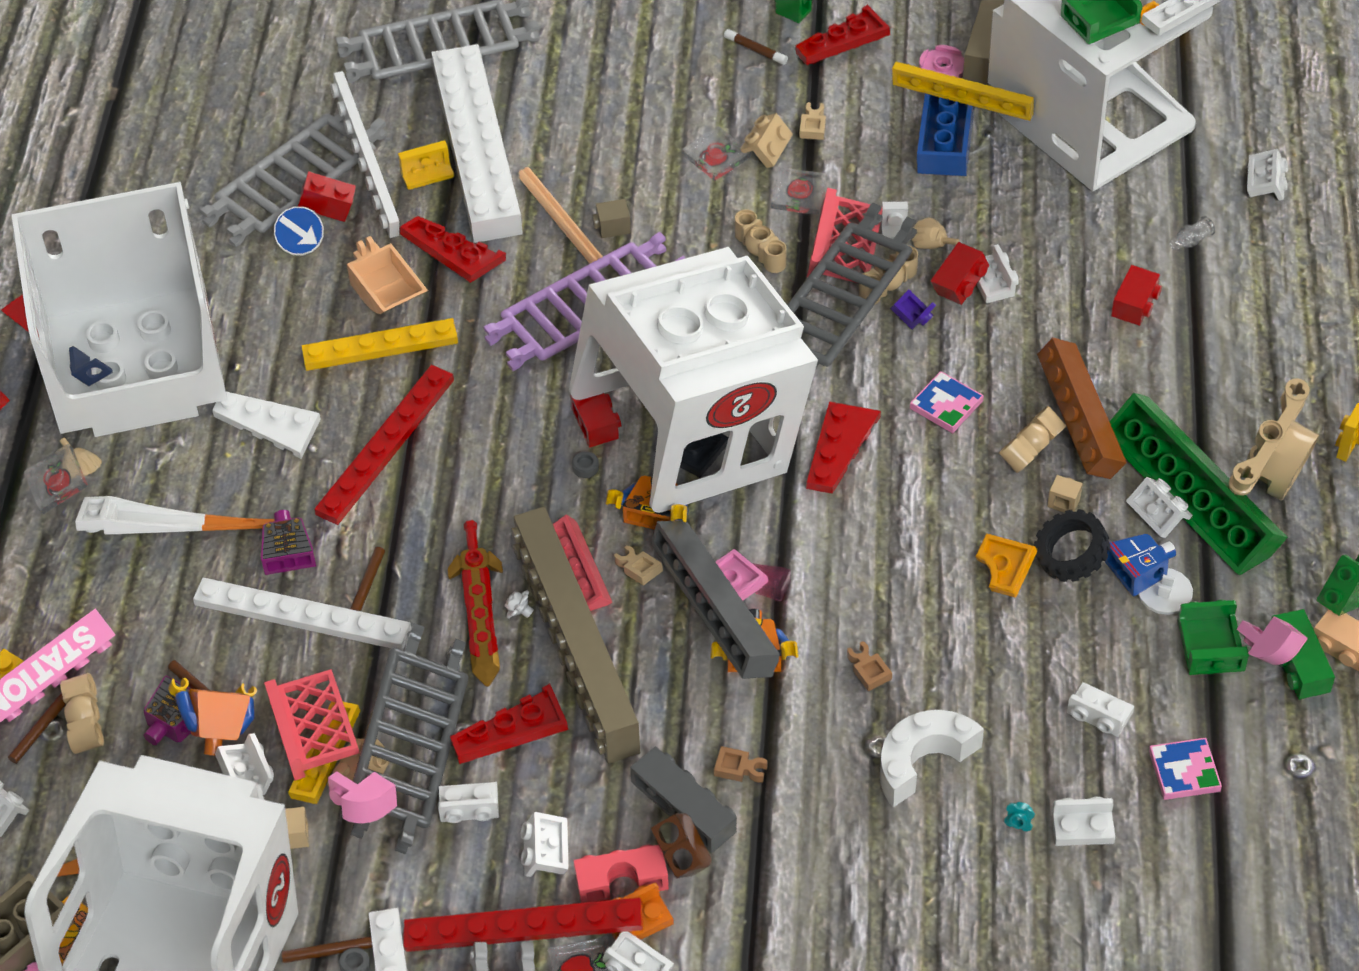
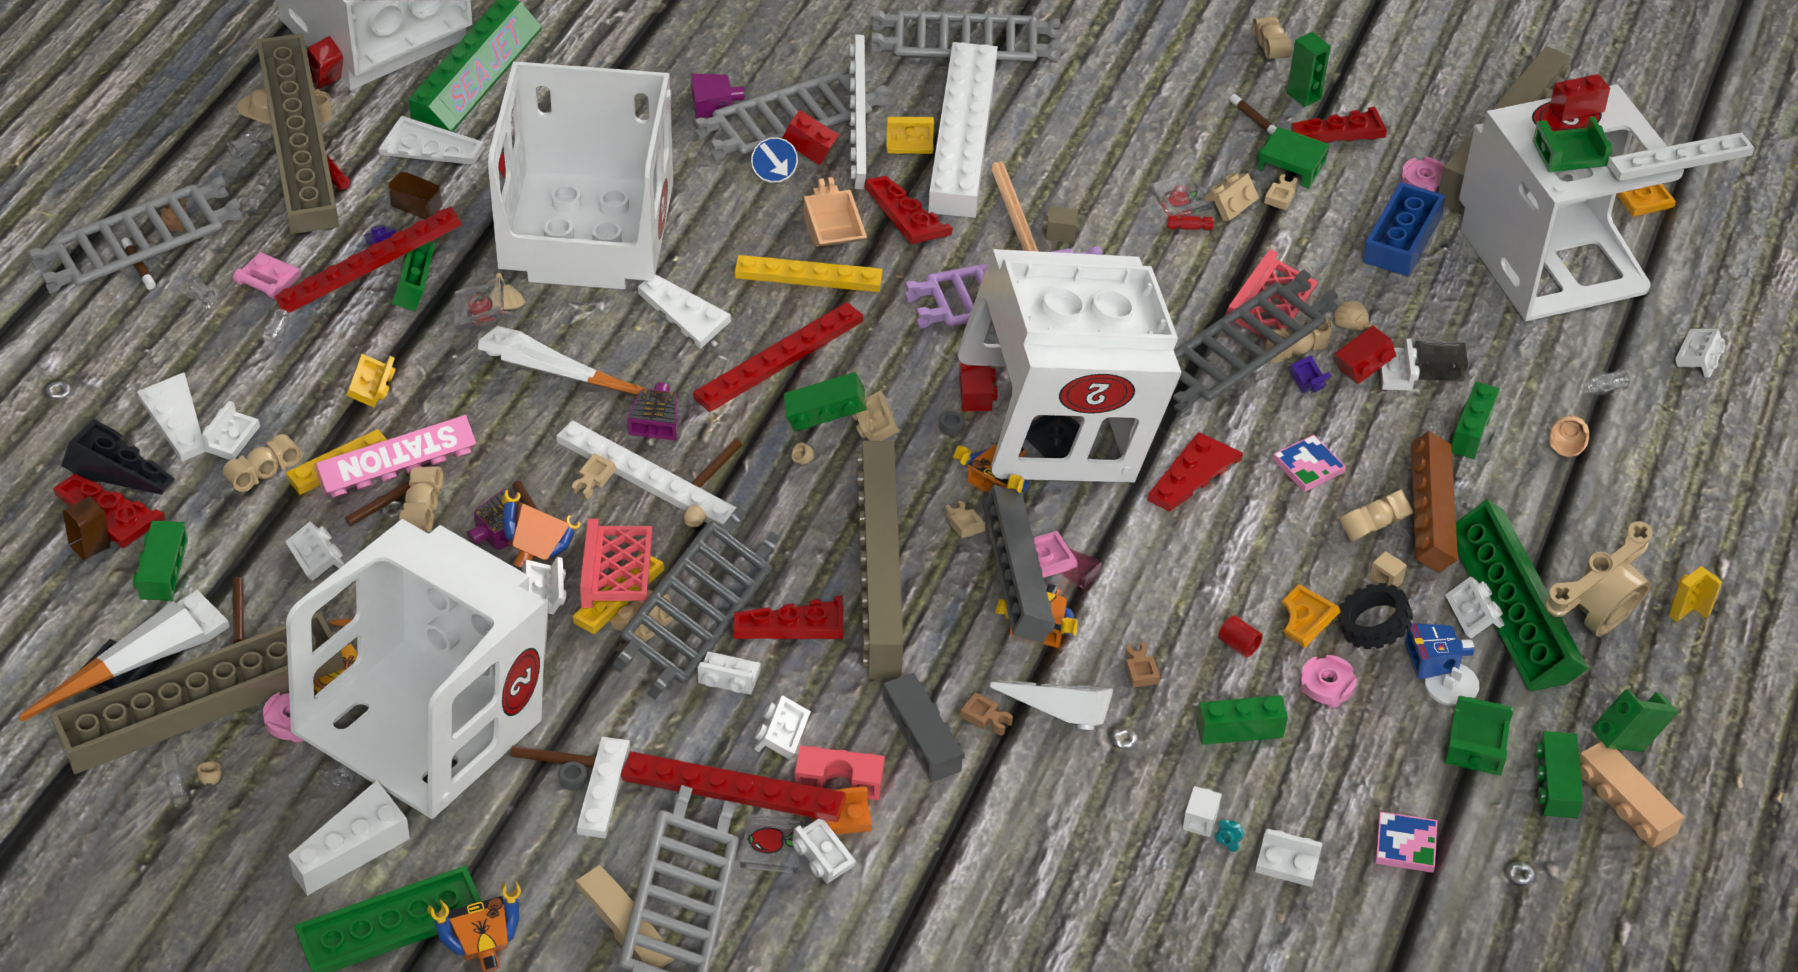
camera: 15 degrees right, 5 degrees down
dark blue bracket [69,346,113,386] -> none
tan plate [285,807,309,849] -> none
bright pink brick [328,771,397,823] -> none
sword [447,520,503,687] -> none
white plant [504,590,534,619] -> none
coral slope [553,514,612,611] -> none
reddish brown piece [650,813,711,878] -> none
tan piece [735,209,786,273] -> none
clear tile [771,167,828,215] -> none
white brick [880,710,984,807] -> none
white bracket [881,202,908,239] -> none
yellow plate [892,62,1034,121] -> none
white bracket [1067,682,1134,737] -> none
red brick [1111,265,1162,326] -> none
bright pink brick [1237,616,1308,665] -> none
none -> tan plate [572,453,617,499]
none -> tan hinge [684,504,707,528]
none -> magenta torso [691,73,745,119]
none -> green brick [784,372,867,431]
none -> tan hinge [792,443,814,465]
none -> tan bracket [852,390,900,441]
none -> white wedge [990,680,1113,730]
none -> red axle [1167,216,1214,230]
none -> white brick [1183,786,1222,837]
none -> green brick [1196,695,1288,745]
none -> red piece [1218,615,1263,658]
none -> green panel [1256,127,1330,189]
none -> bright pink plate [1300,655,1357,708]
none -> clear smoke brick [1414,341,1468,381]
none -> green arch [1451,381,1500,460]
none -> light nougat hair [1550,415,1589,457]

